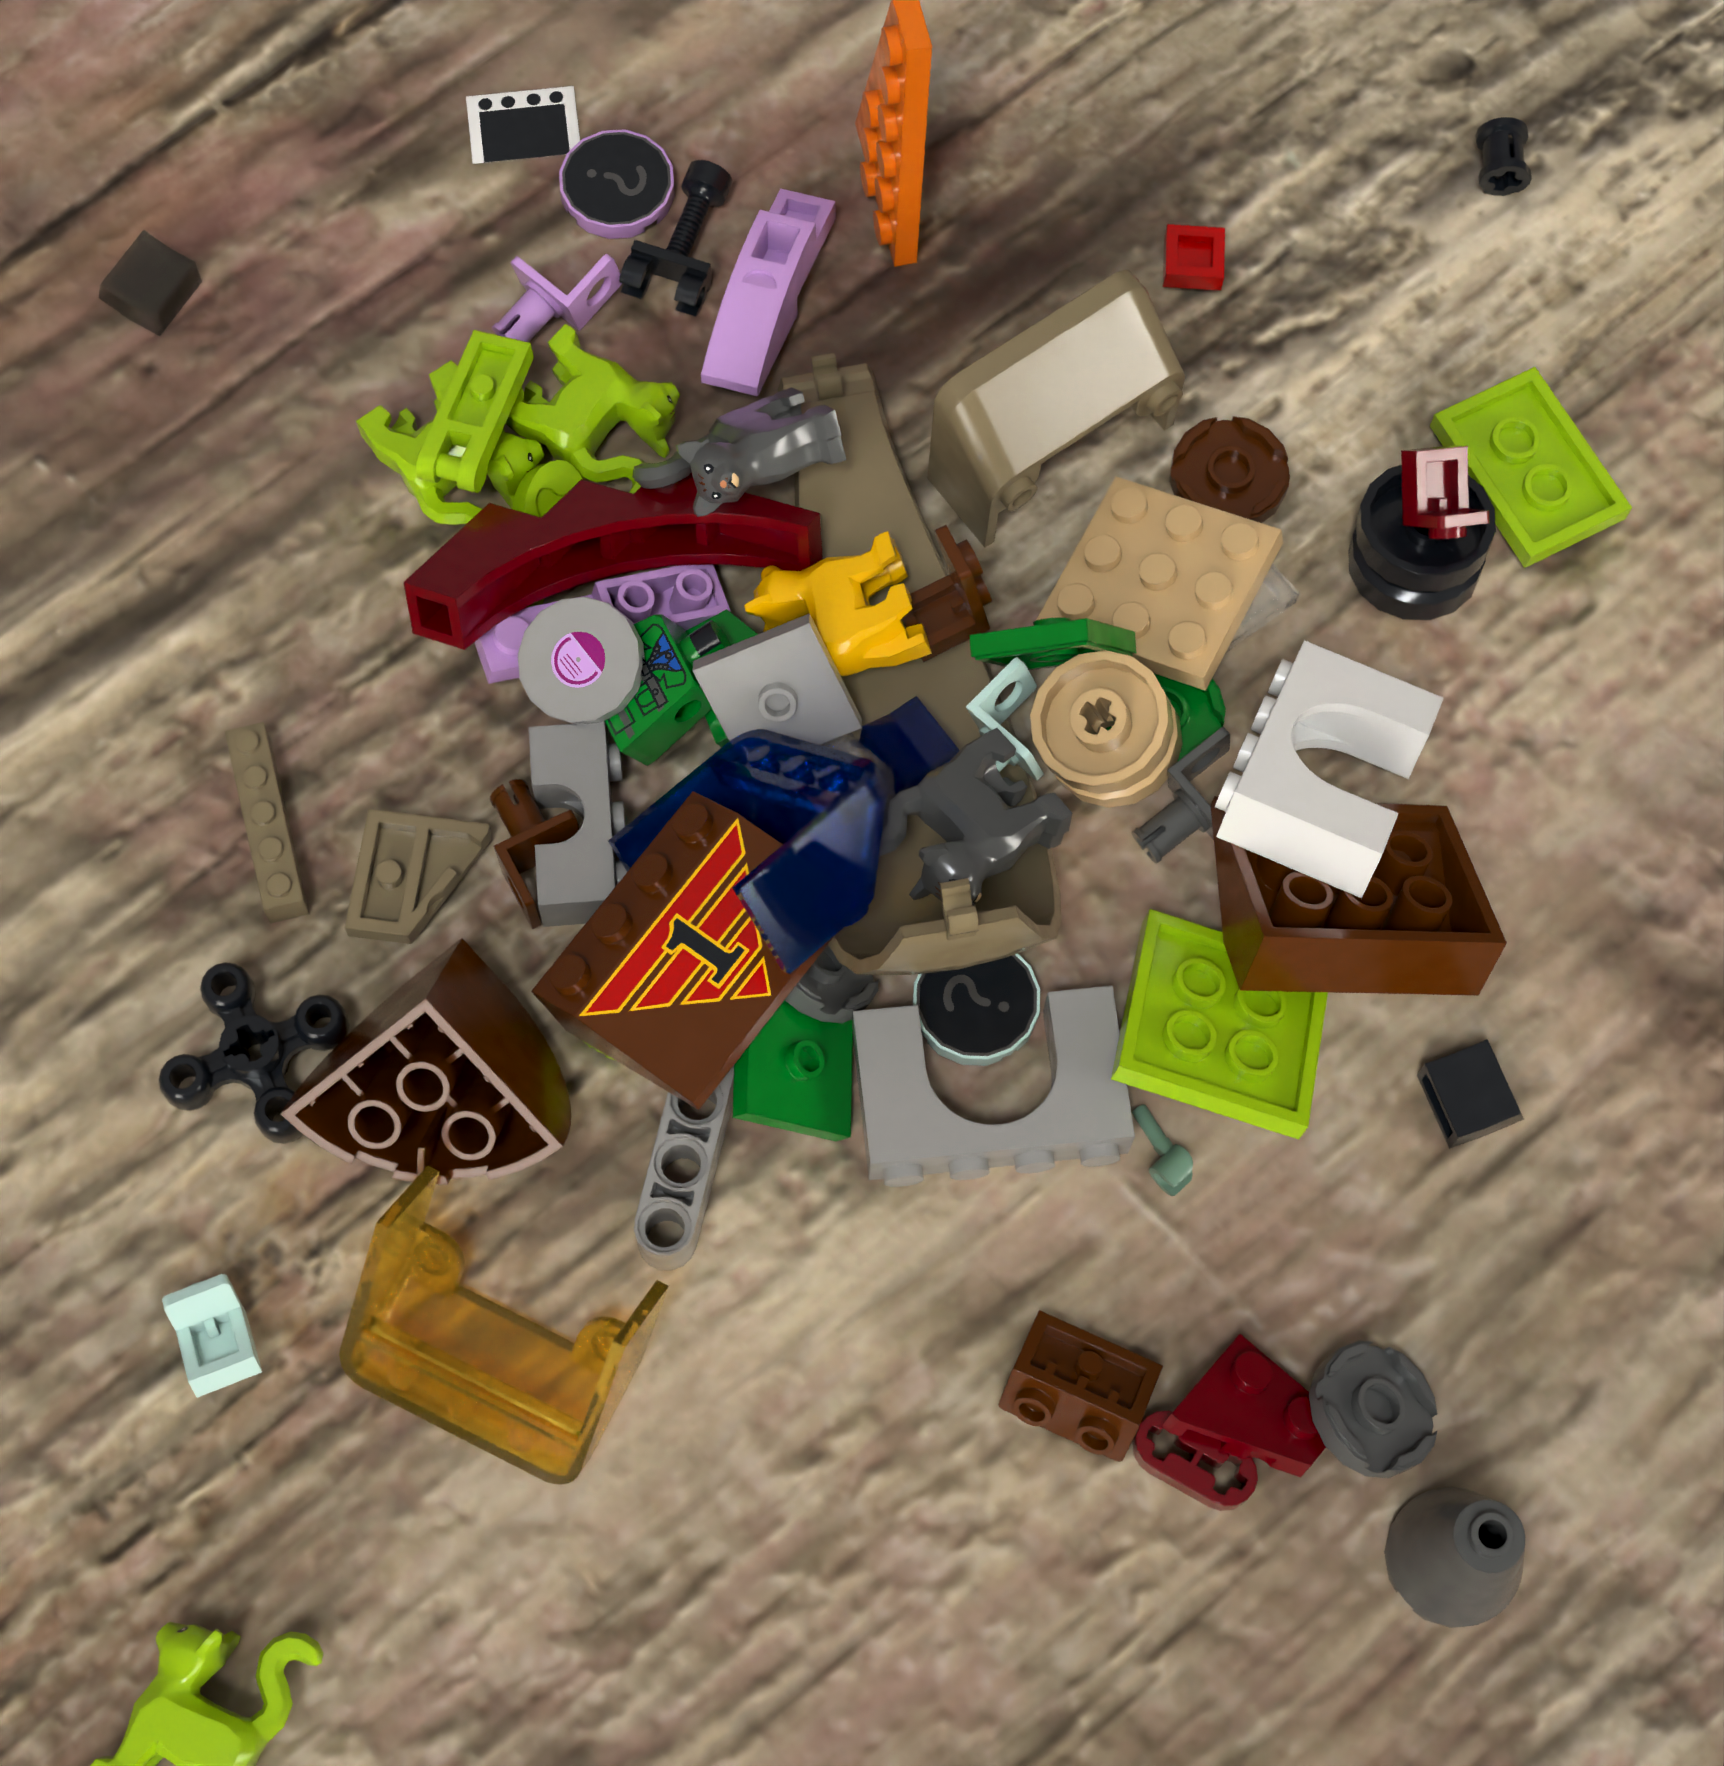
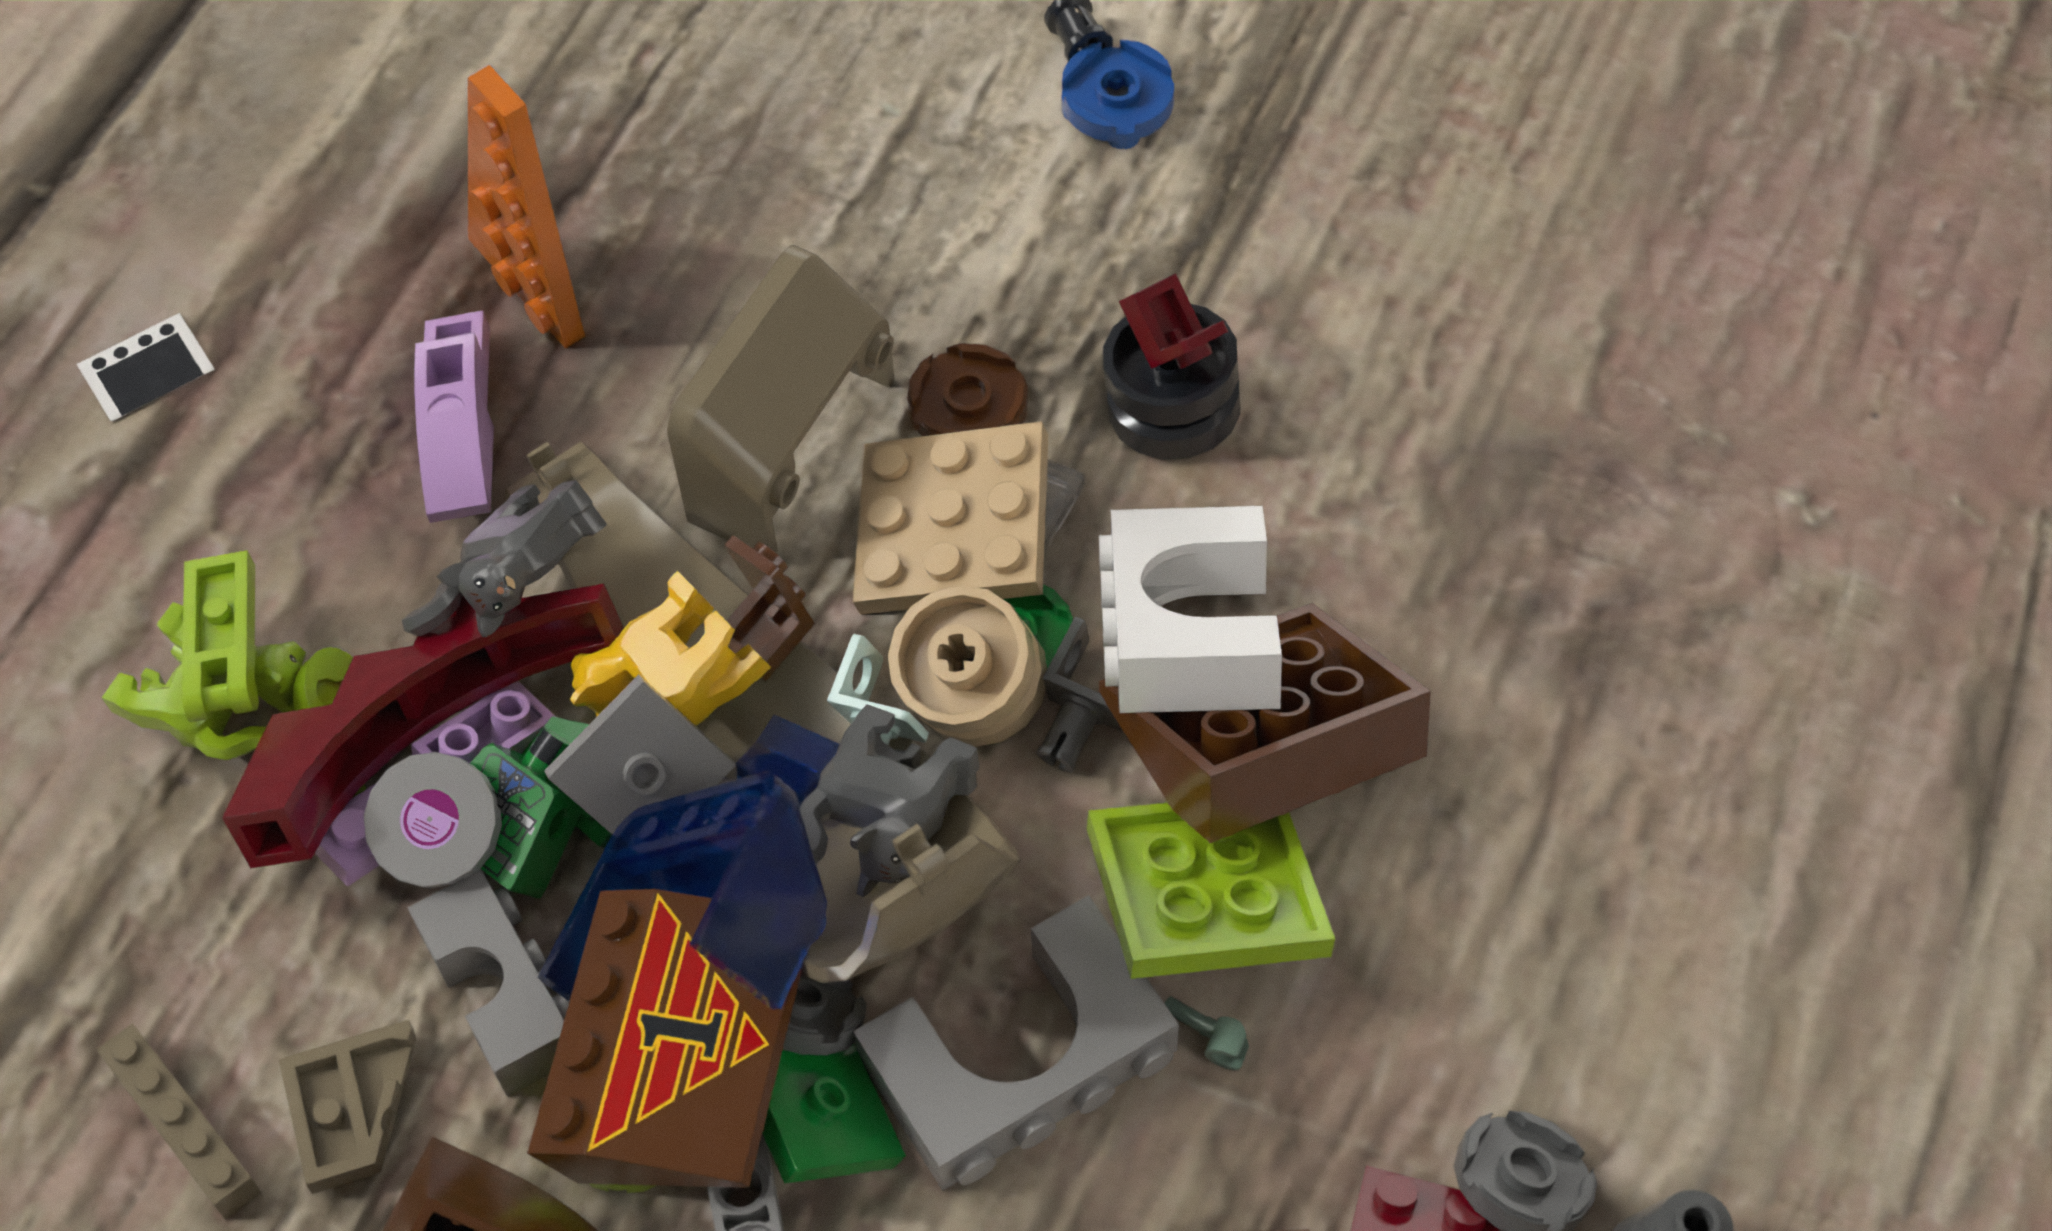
camera: 20 degrees left, 10 degrees down
reddish brown bracket [490,779,579,929] -> none
lavender bracket [492,254,622,342] -> none
lime animal [506,324,680,494] -> none
black tile [559,130,675,239] -> none
black bar [619,160,733,317] -> none
black tile [913,953,1040,1066] -> none
green plate [969,618,1136,670] -> none
red plate [1163,224,1225,291] -> none
black piece [1417,1039,1524,1149] -> none
lime plate [1430,367,1632,568] -> none
none -> blue plate [1061,40,1175,149]

